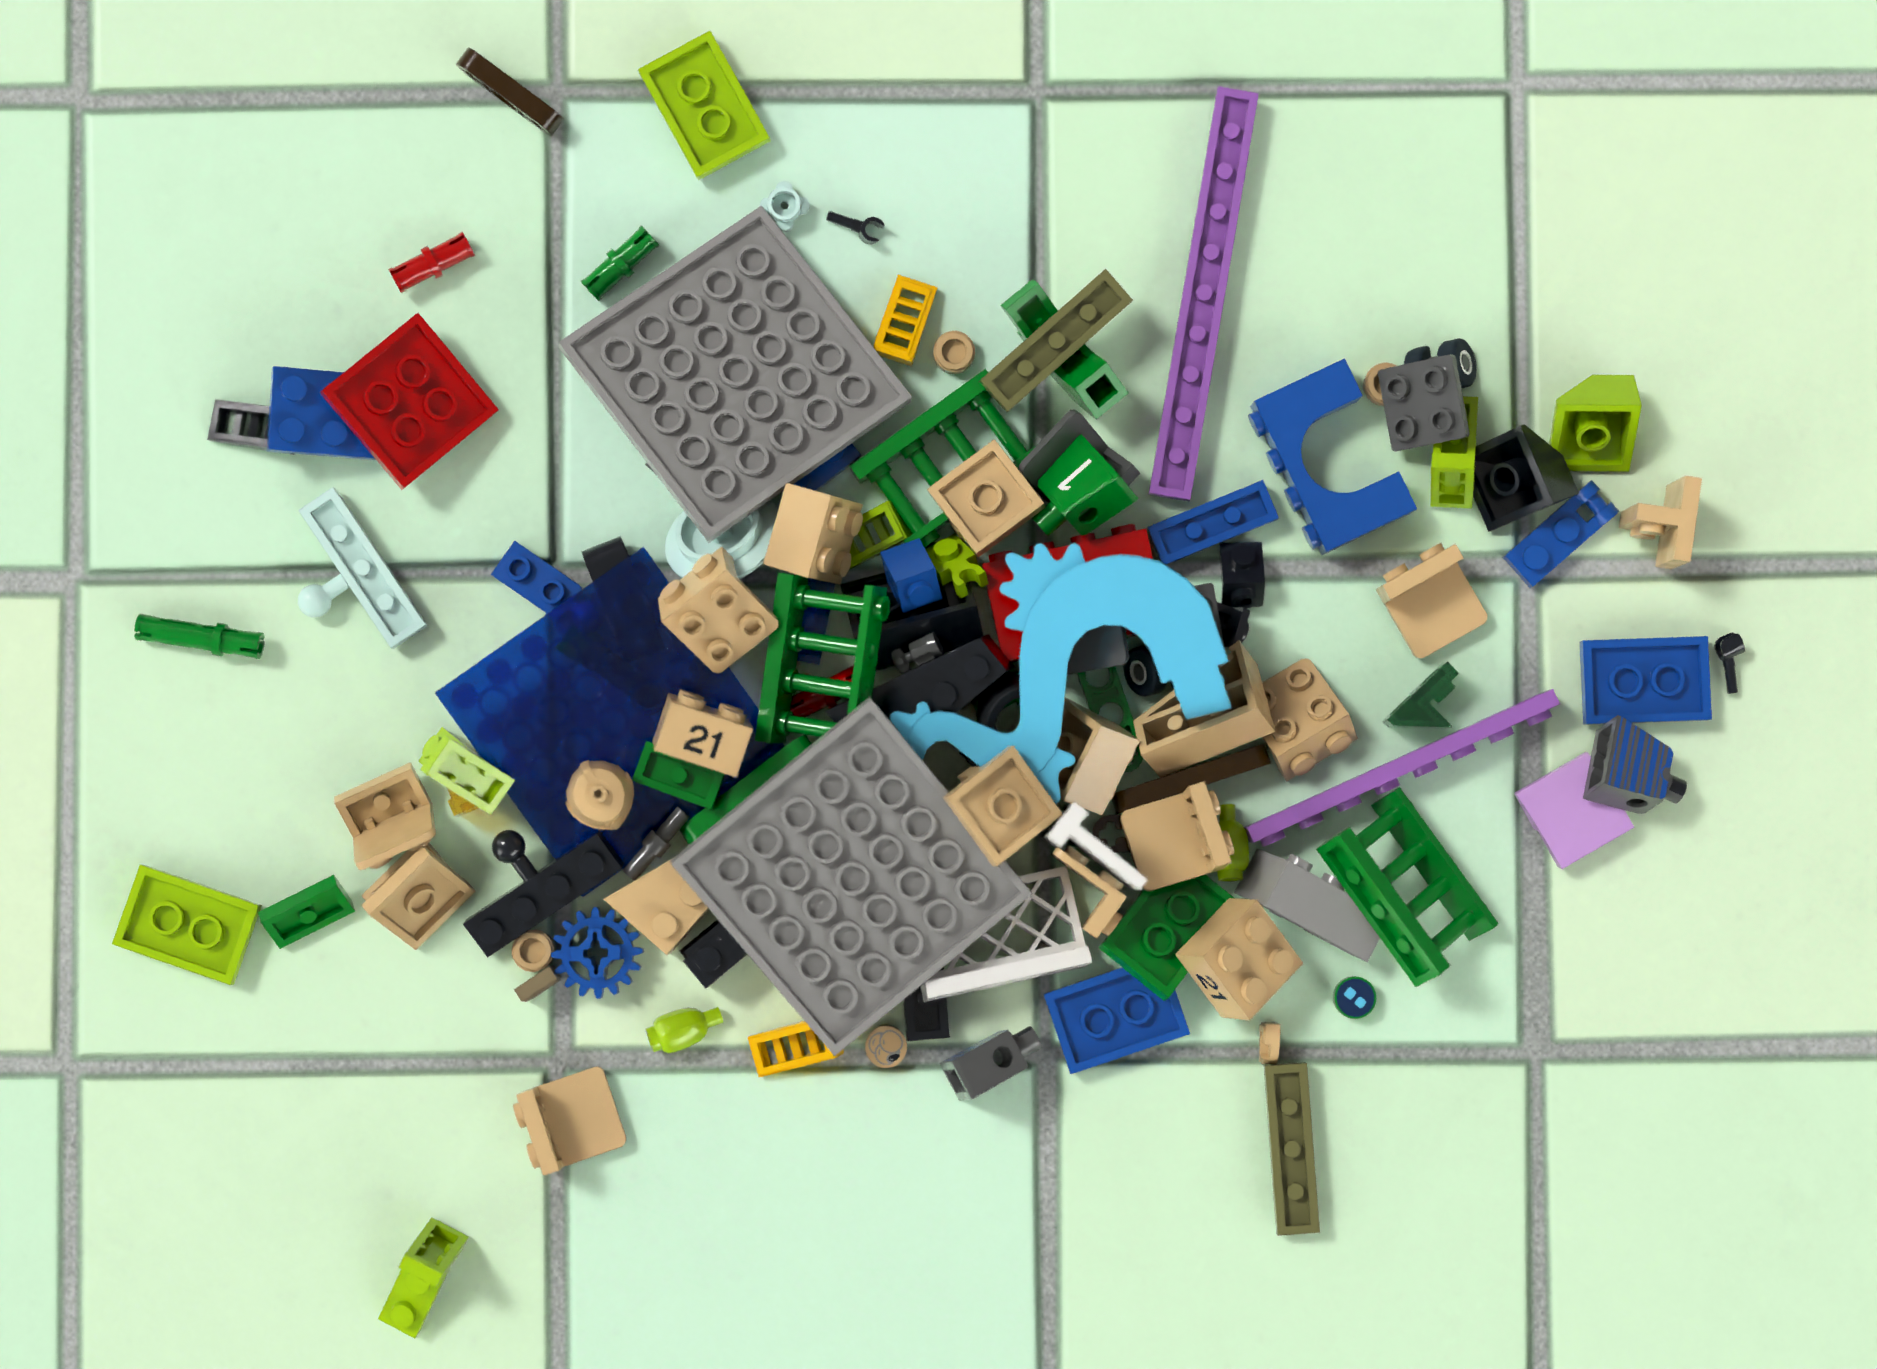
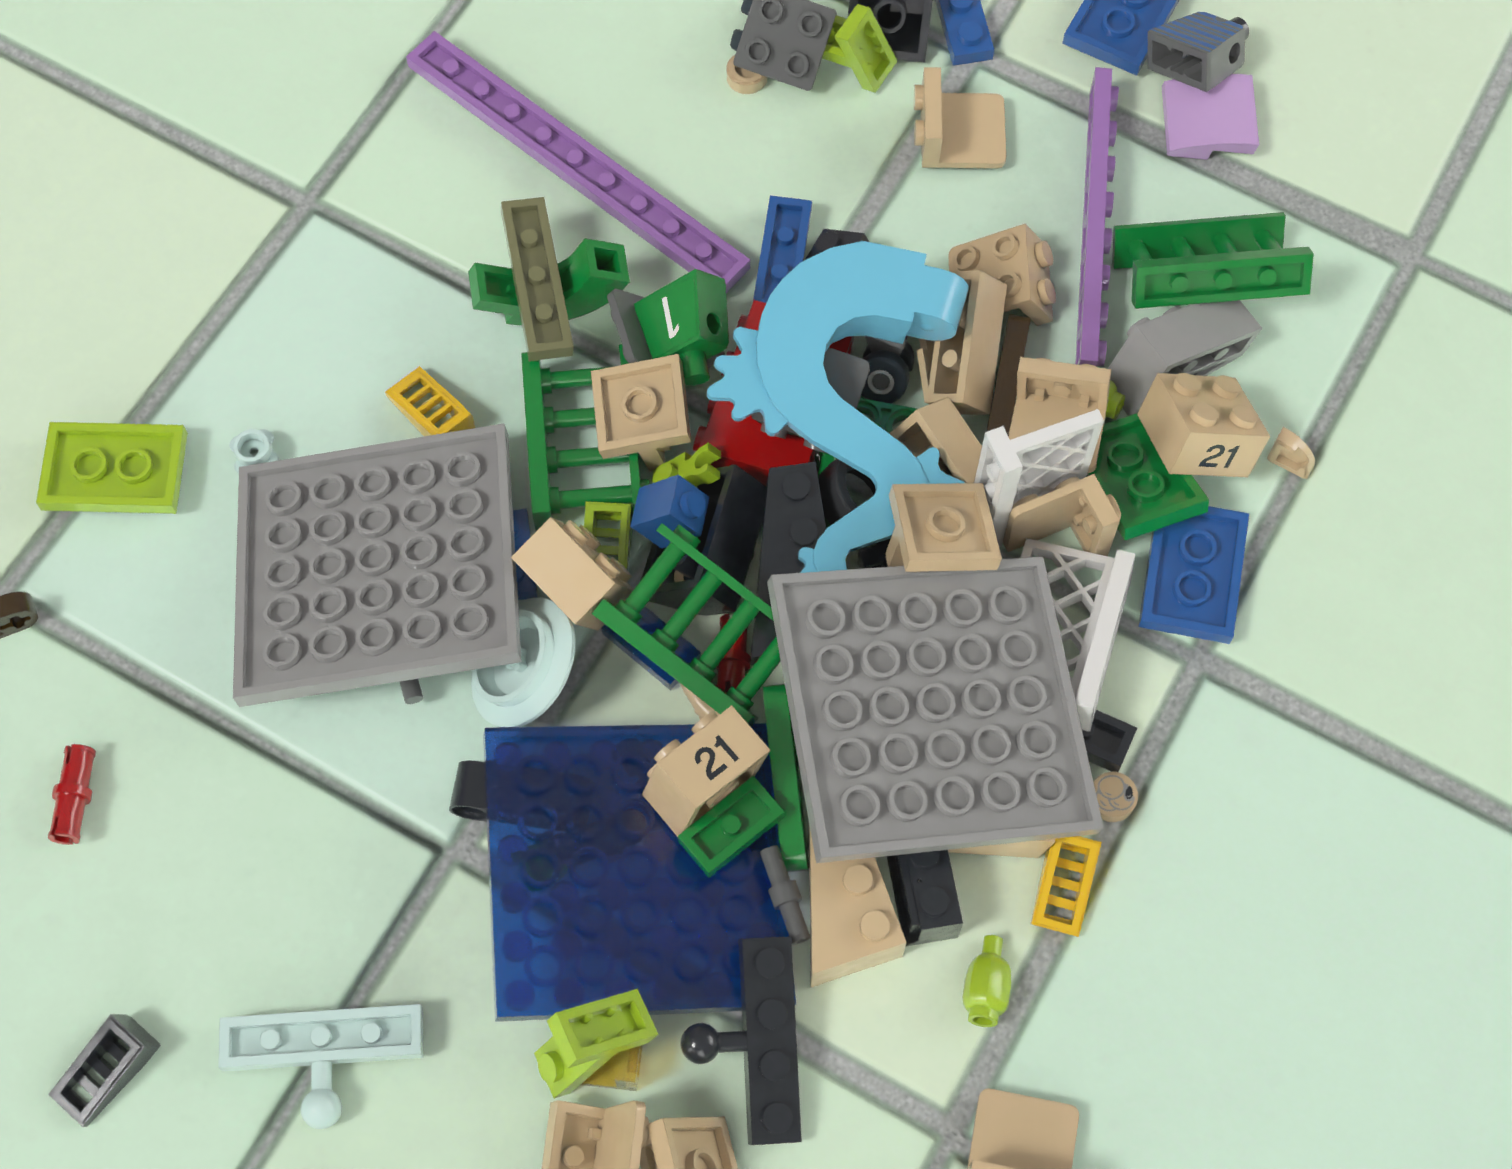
camera: 60 degrees left, 20 degrees down
blue plate [267,366,376,460] -> none
red plate [319,313,499,490] -> none
blue plate [491,540,605,633] -> none
tan tile [512,929,555,972] -> none
dark tan tile [514,965,562,1002] -> none
blue gear [551,907,644,999] -> none
tan helmet [566,760,634,830] -> none
green pin [580,225,660,301] -> none
tan bracket [658,546,778,673] -> none
black hand [826,211,885,244] -> none
dark grey piece [892,632,944,673] -> none
tan tile [933,331,975,374] -> none
dark grey torso [939,1026,1042,1100] -> none
blue arch [1248,358,1417,555] -> none
olive plate [1263,1062,1320,1236] -> none
dark blue tile [1333,976,1376,1019] -> none
clear green slope [1382,661,1459,729] -> none

